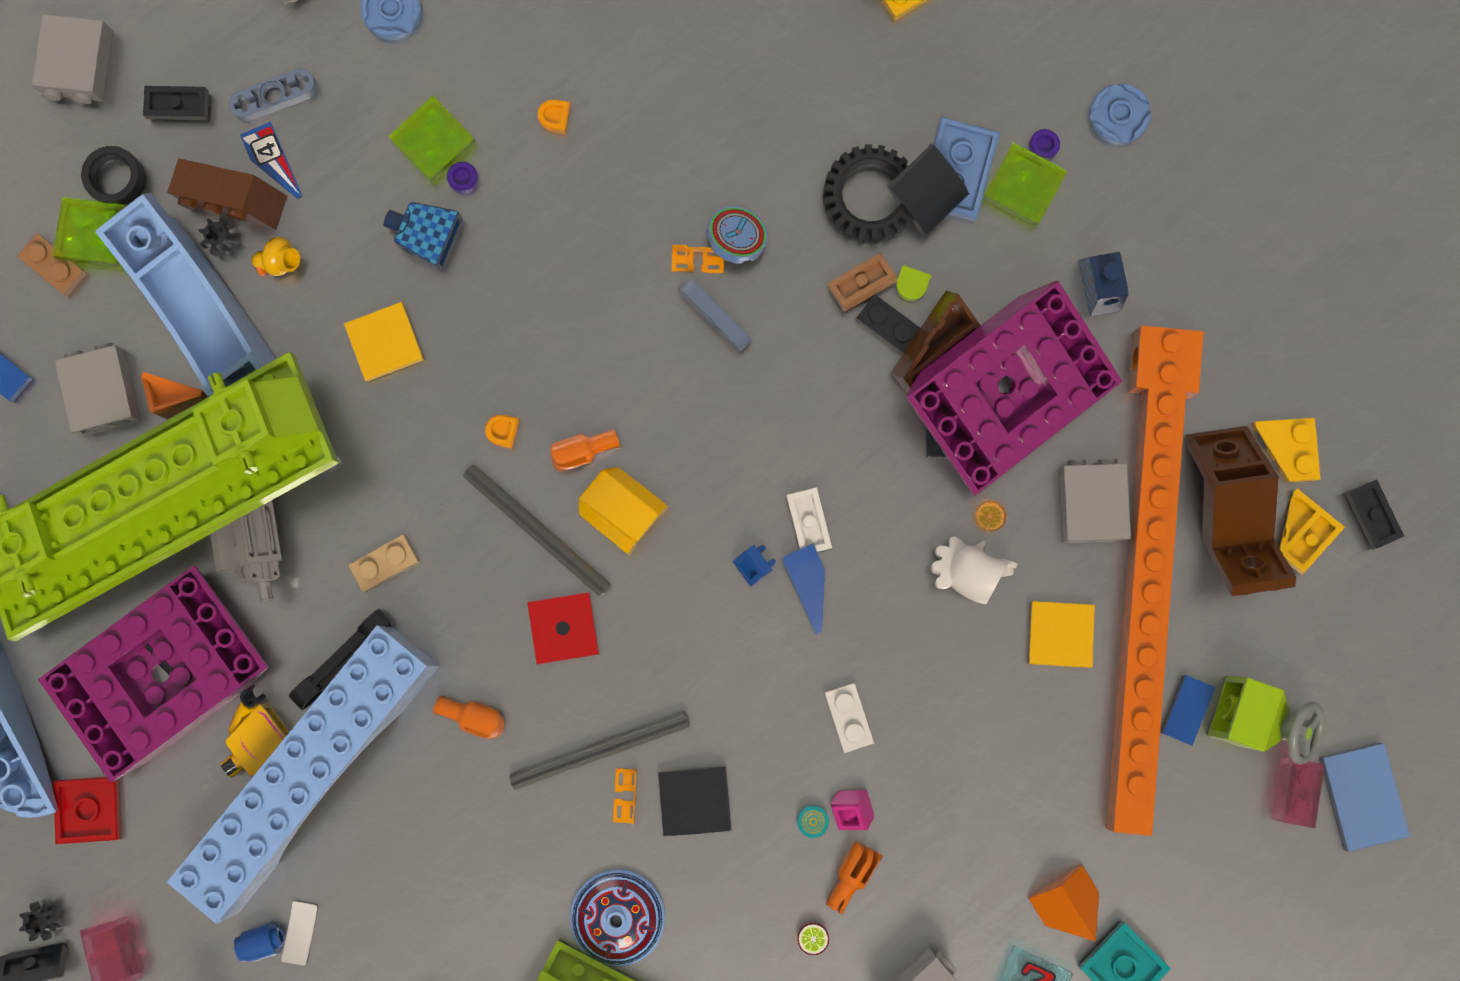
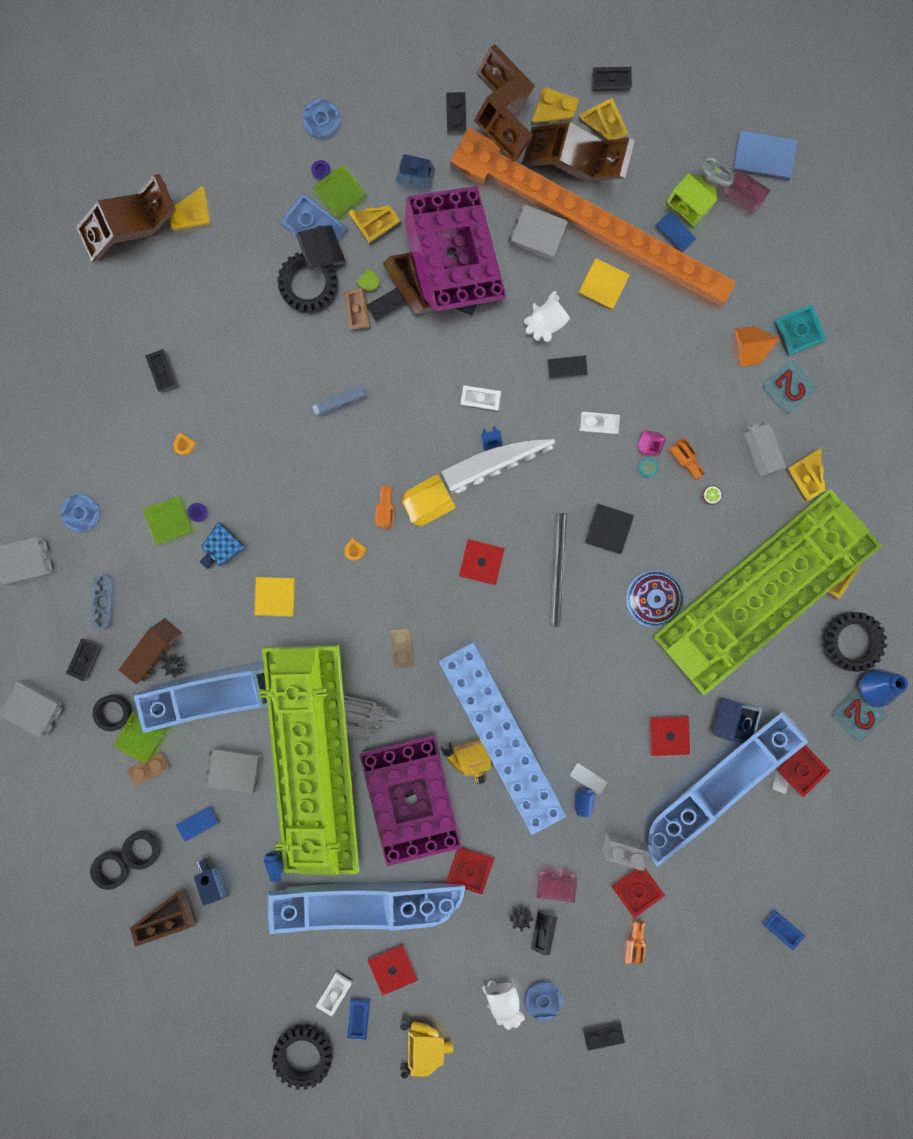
camera: 70 degrees left, 5 degrees up
orange slope [141,372,208,420] -> none
sticker [240,121,302,198] -> none
yellow animal [251,237,300,276] -> none
black piece [288,608,393,710] -> none
orange arm [433,695,505,739] -> none
dark grey axle [463,465,610,596] -> none
light orange piece [613,768,638,825] -> none
light orange piece [672,245,724,273] -> none
tile [706,206,768,264] -> none
blue sticker [782,544,825,635] -> none
clear orange tile [974,500,1007,532] -> none
none -> black plate [145,349,177,392]
none -> yellow wing [349,205,401,244]
none -> white wedge [441,439,556,495]
none -> black plate [446,92,466,133]
none -> reddish brown bracket [474,44,535,162]
none -> black tile [547,355,588,379]

